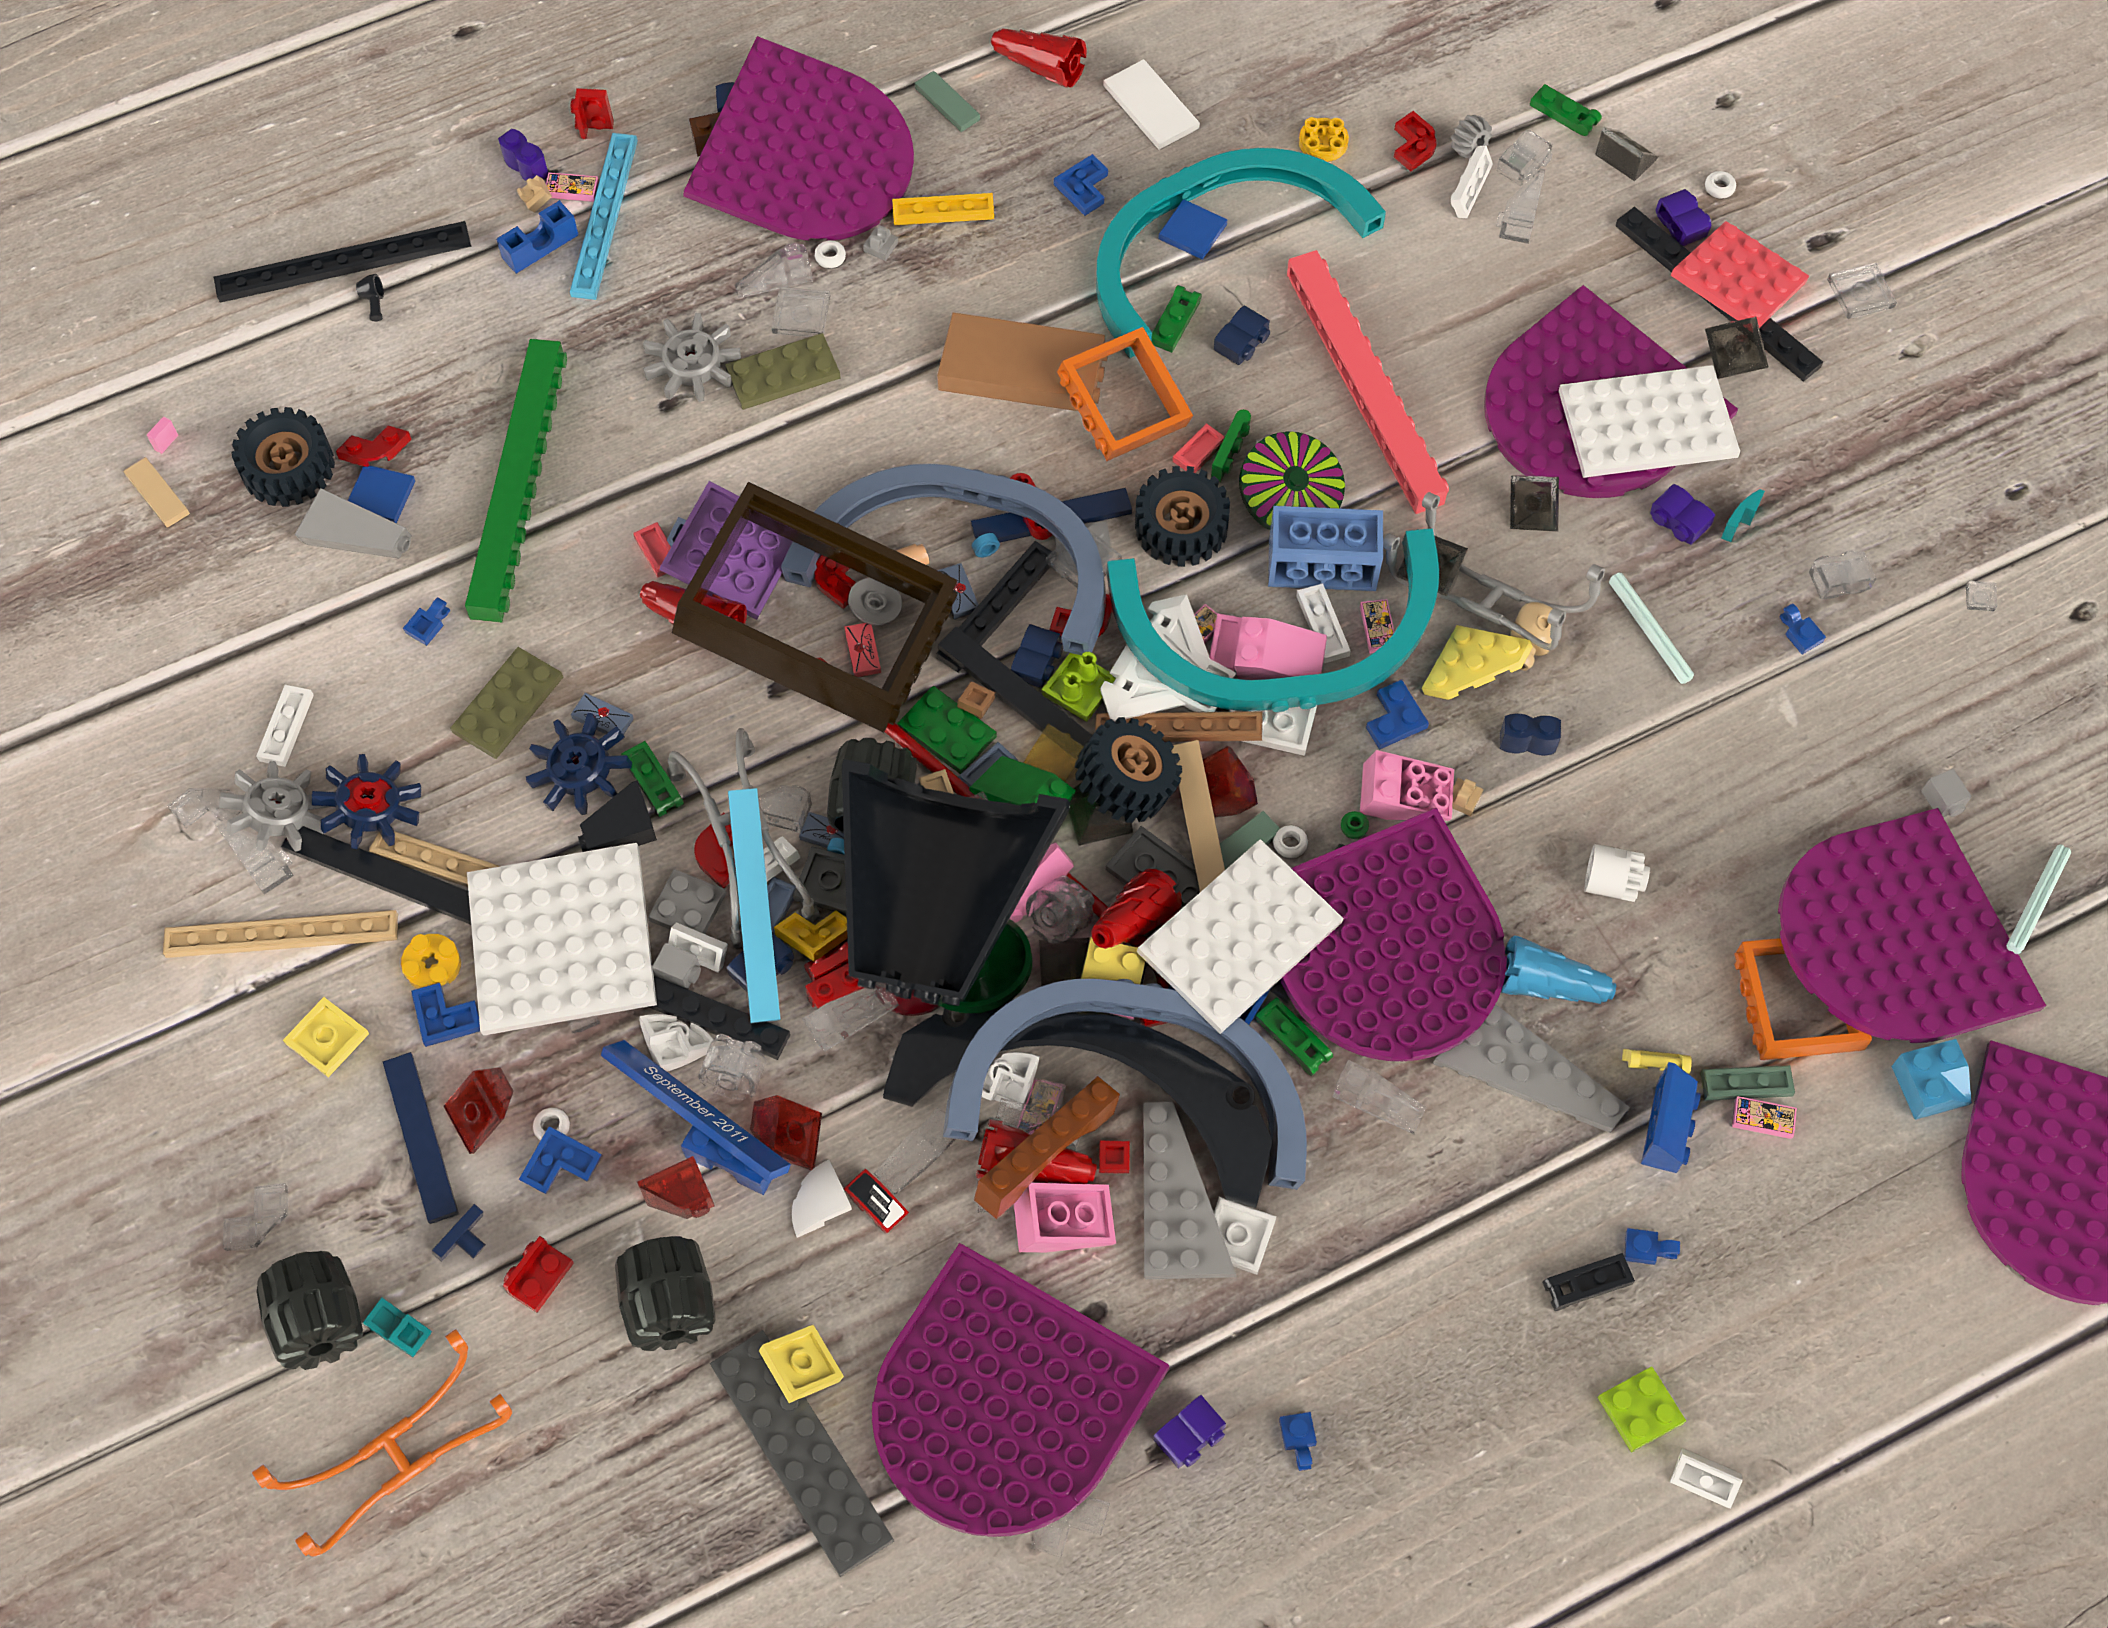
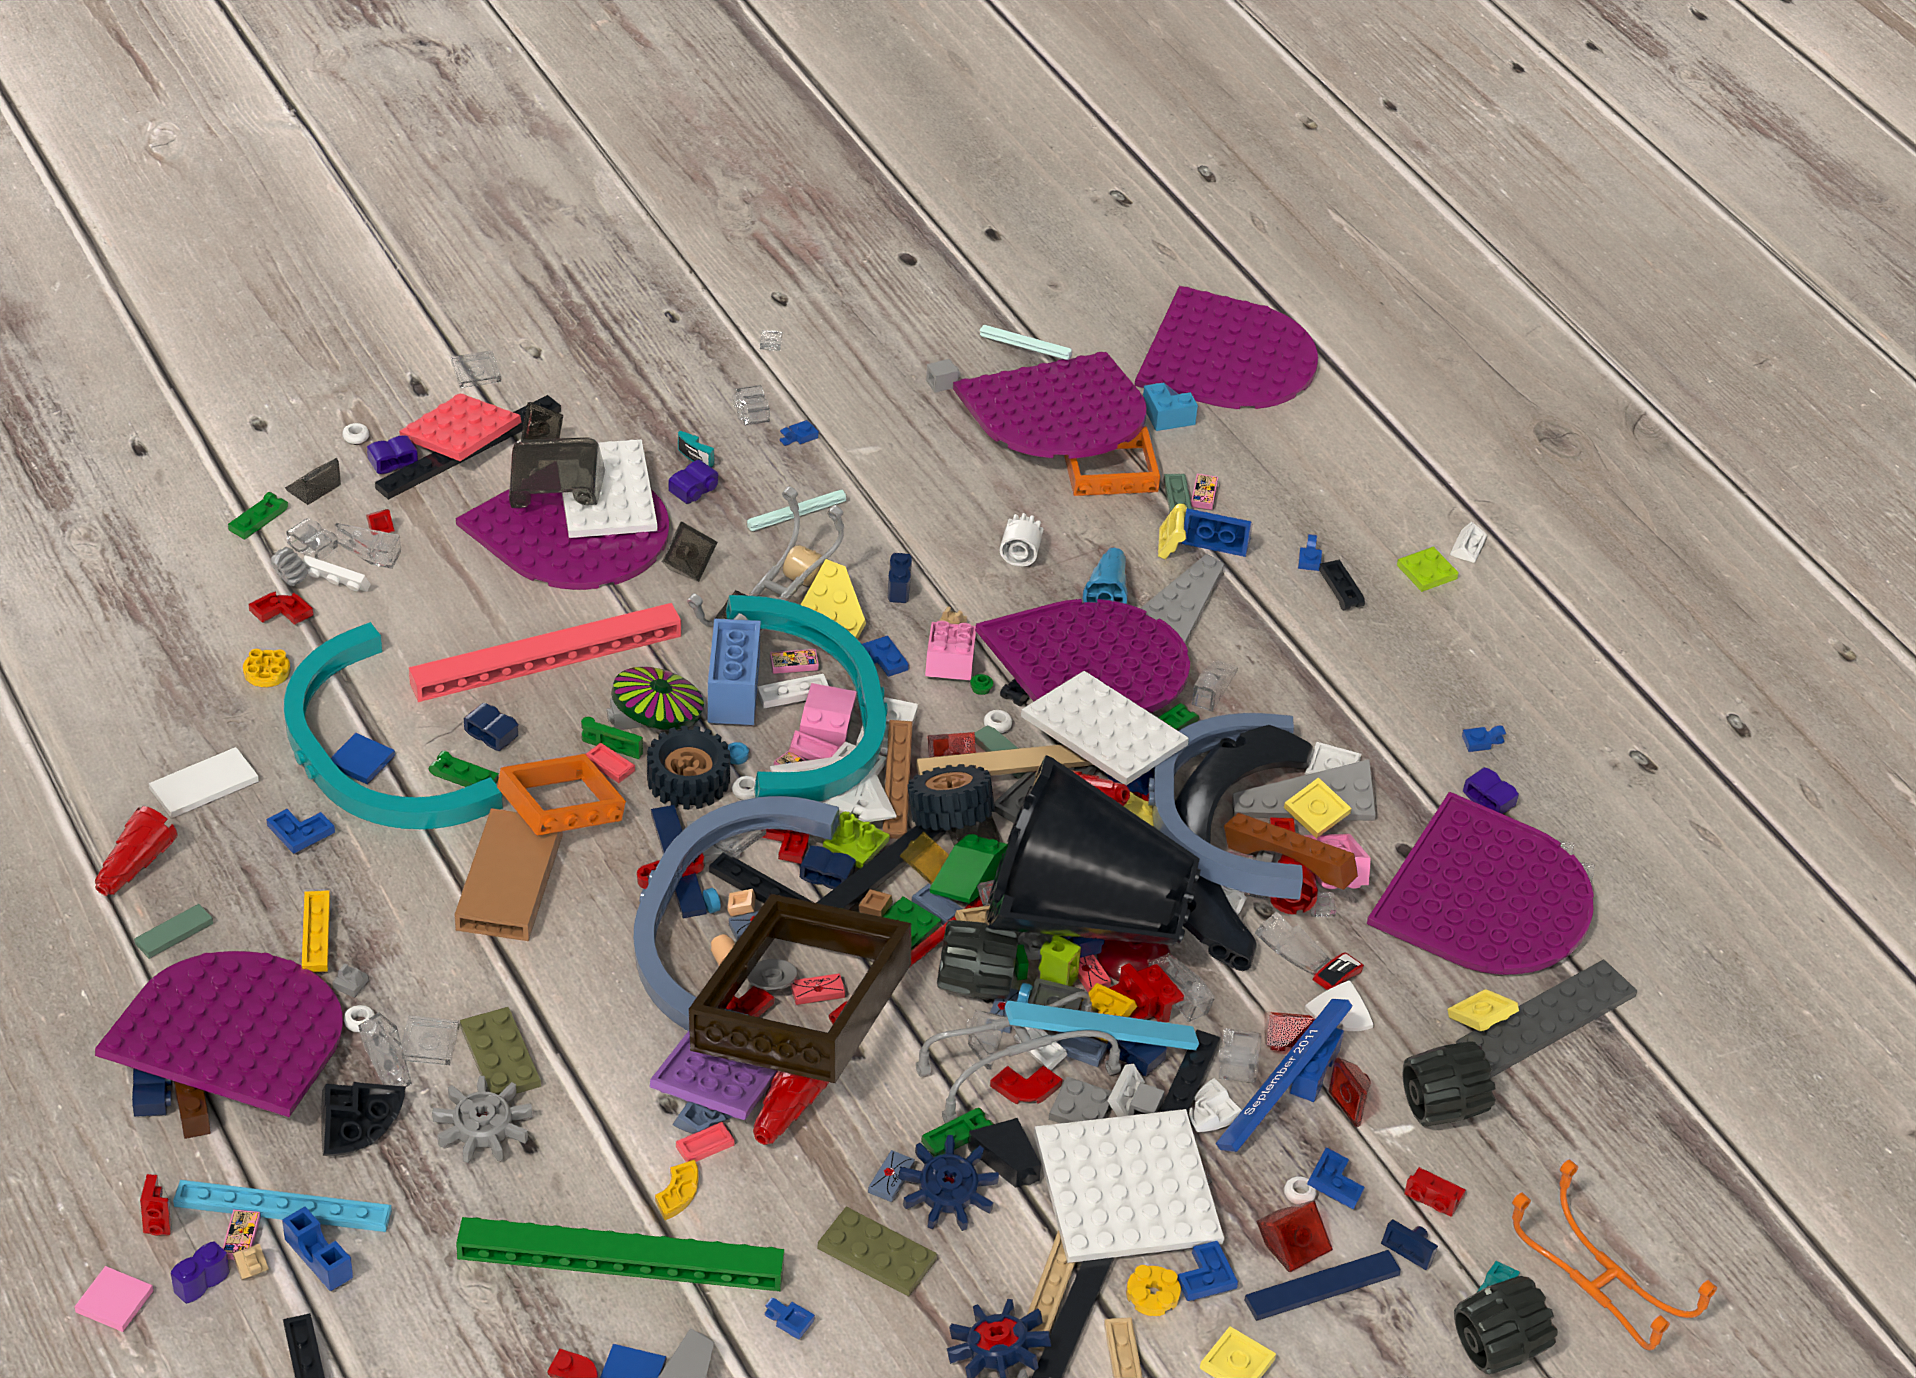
camera: 95 degrees left, 20 degrees down
none -> bright pink tile [75,1266,153,1332]
none -> black brick [321,1082,406,1156]
none -> red tile [366,509,394,537]
none -> clear smoke windscreen [509,437,605,508]
none -> yellow tile [655,1160,698,1220]
none -> dark azure tile [728,742,749,765]
none -> light nougat plate [728,889,756,916]
none -> white piece [732,776,756,800]
none -> light yellow plate [1283,777,1352,839]

